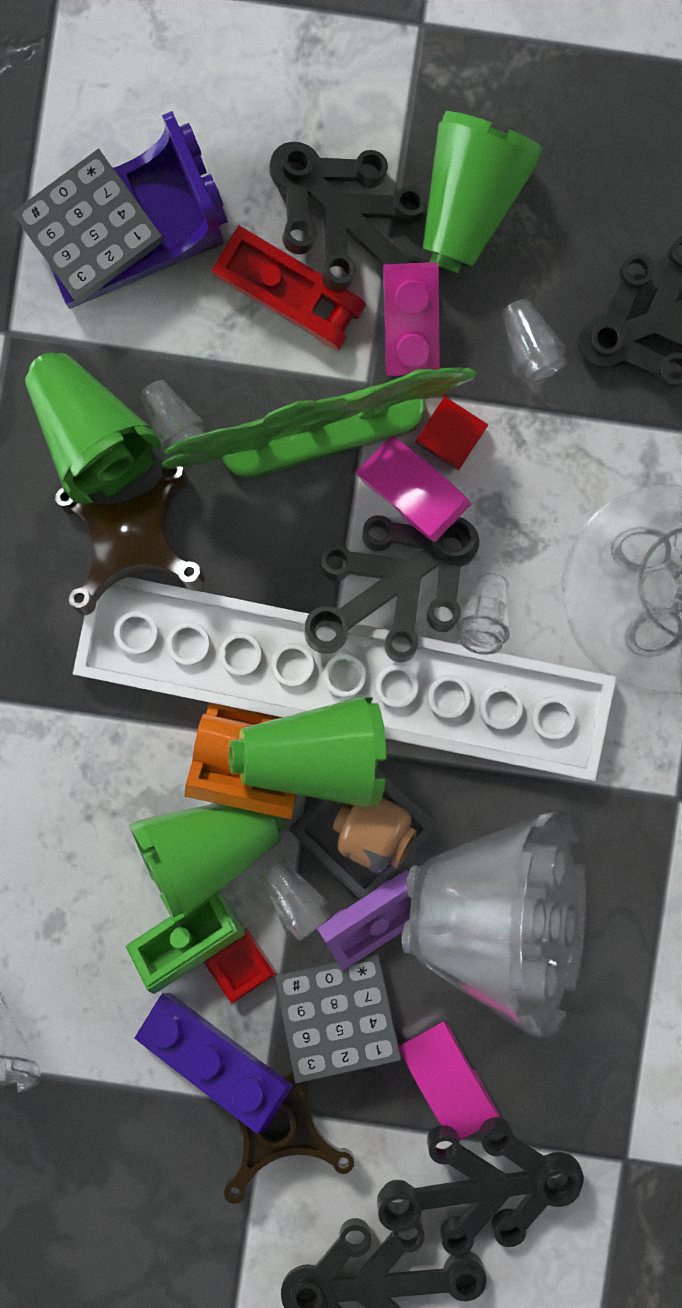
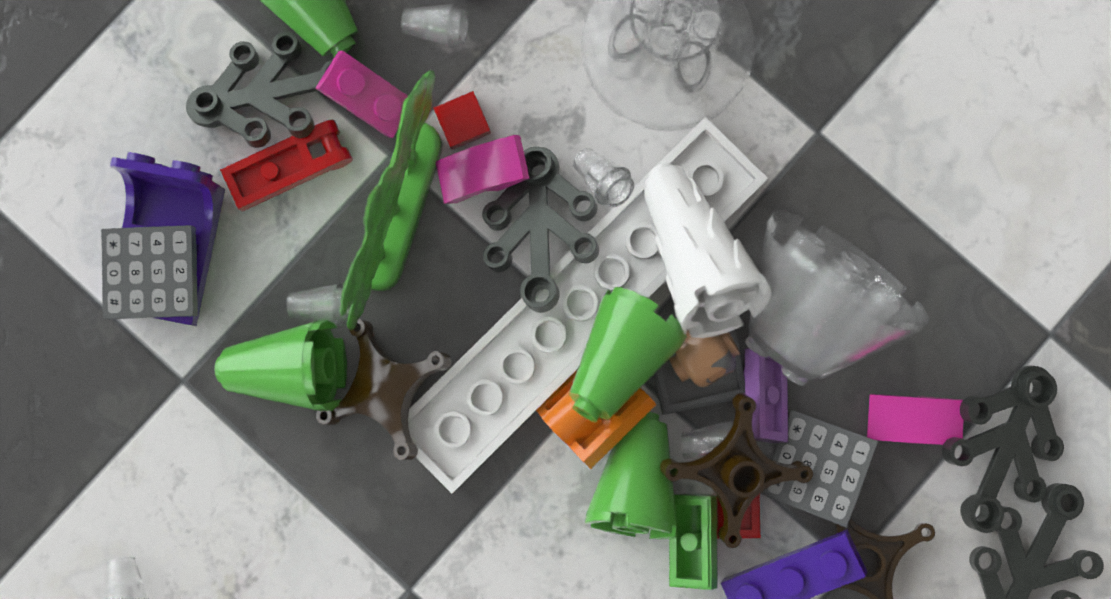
camera: 55 degrees left, 5 degrees down
none -> white cone [644,163,772,338]
none -> dark brown piece [660,393,813,548]

